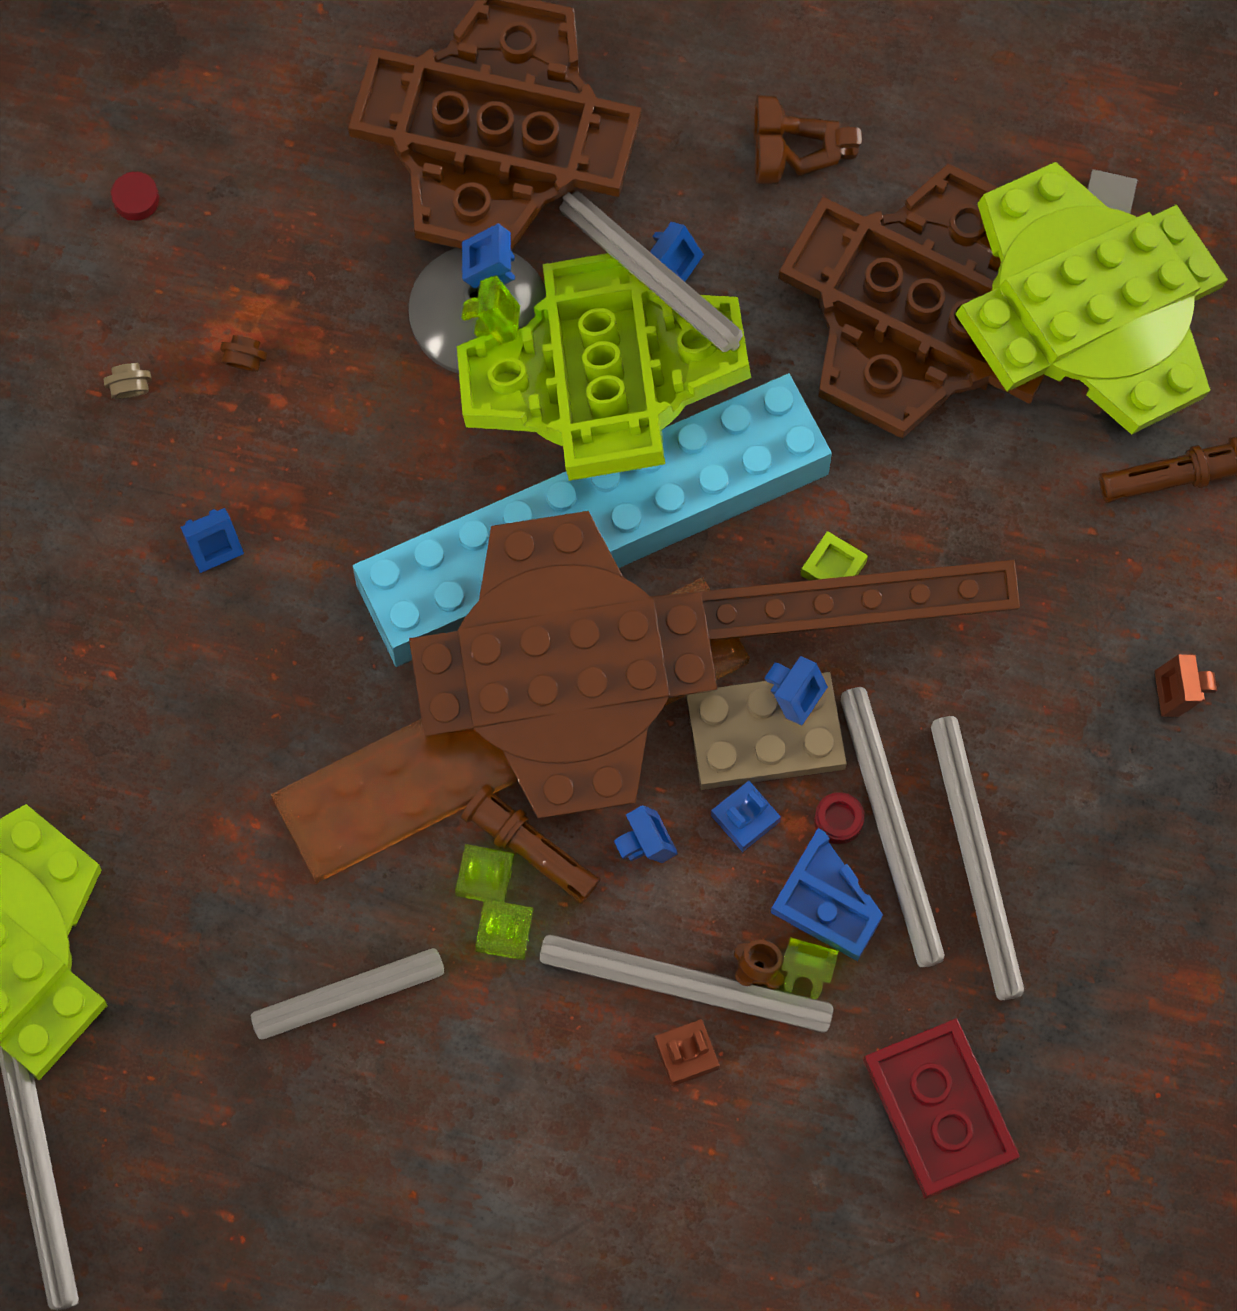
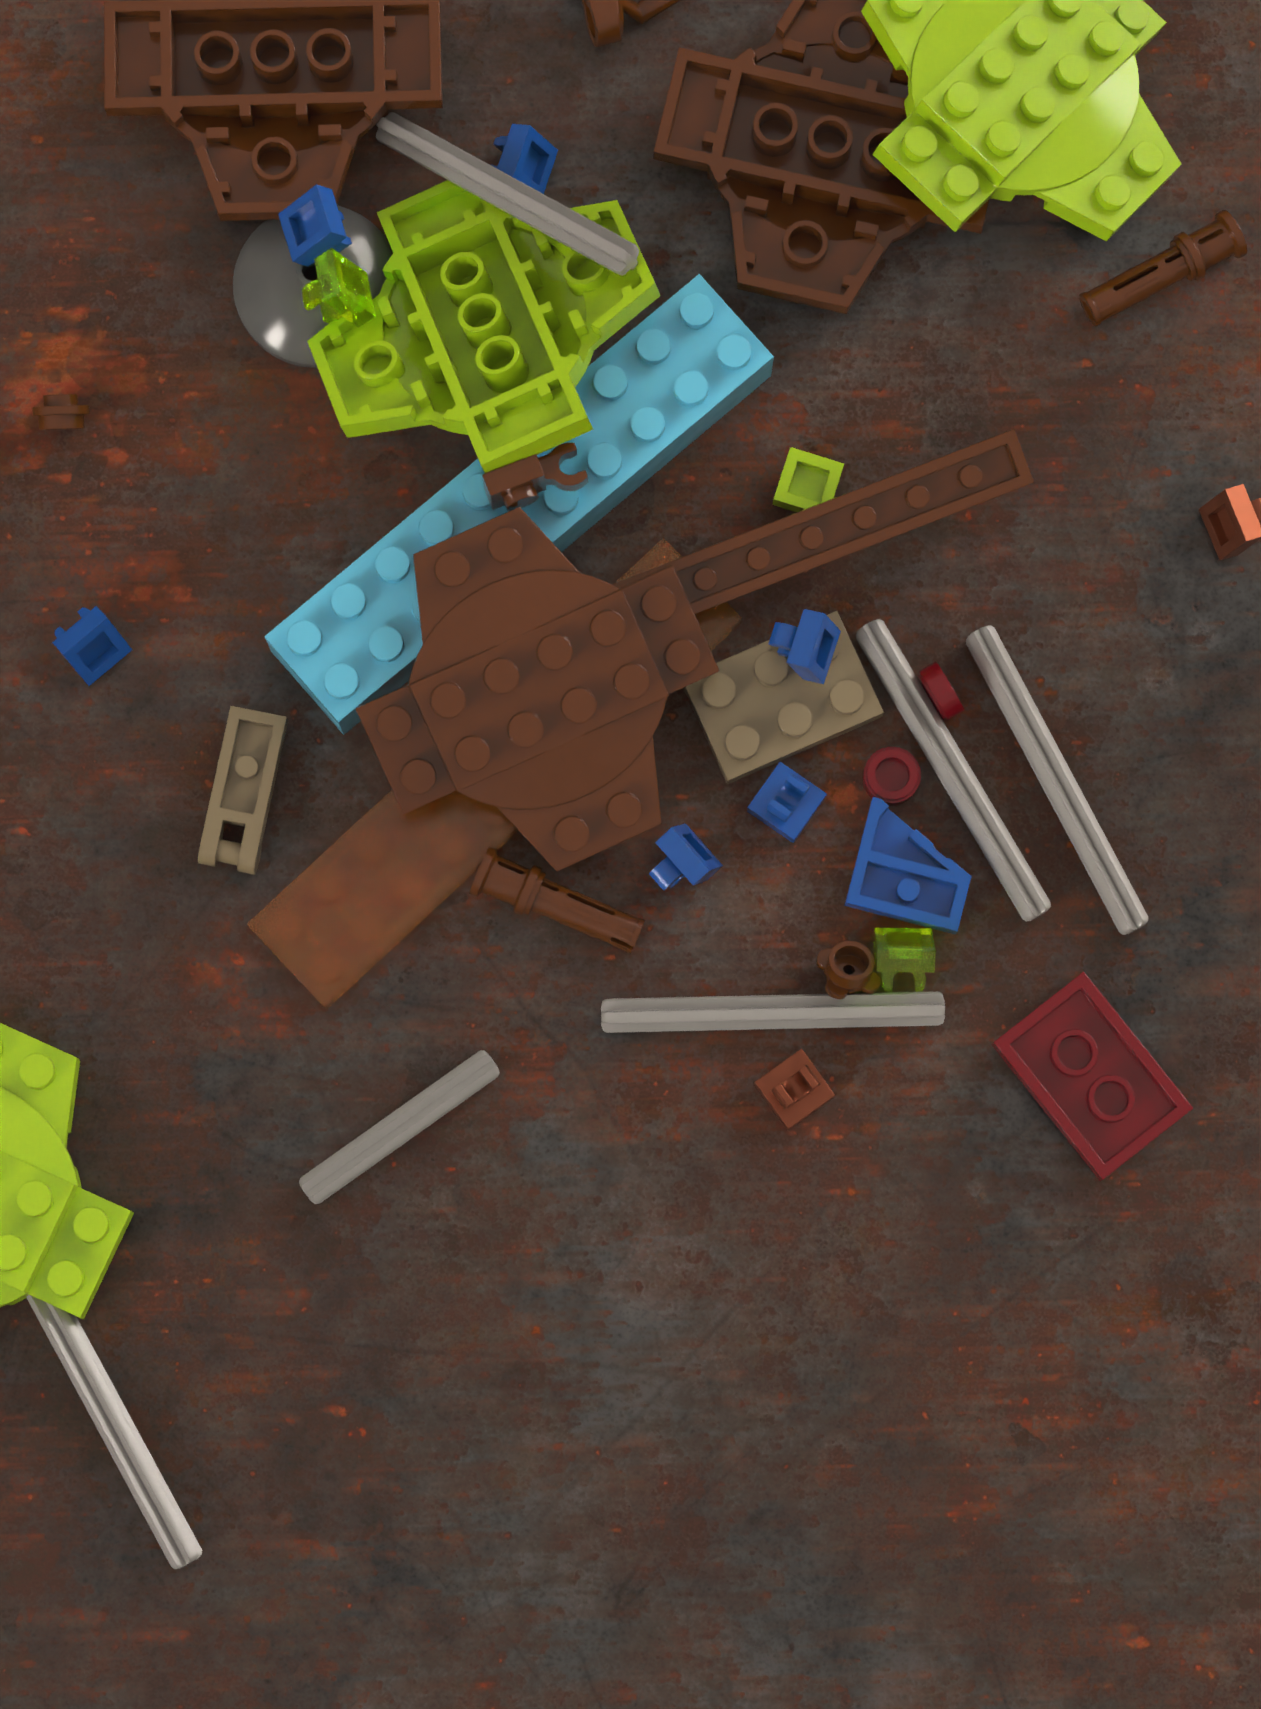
camera: 15 degrees left, 10 degrees up
clear neon green tile [455,844,514,905] -> none
clear neon green tile [475,899,534,960] -> none
none -> dark tan plate [198,706,288,875]
none -> reddish brown plate [482,443,588,511]
none -> dark red tile [917,661,964,720]

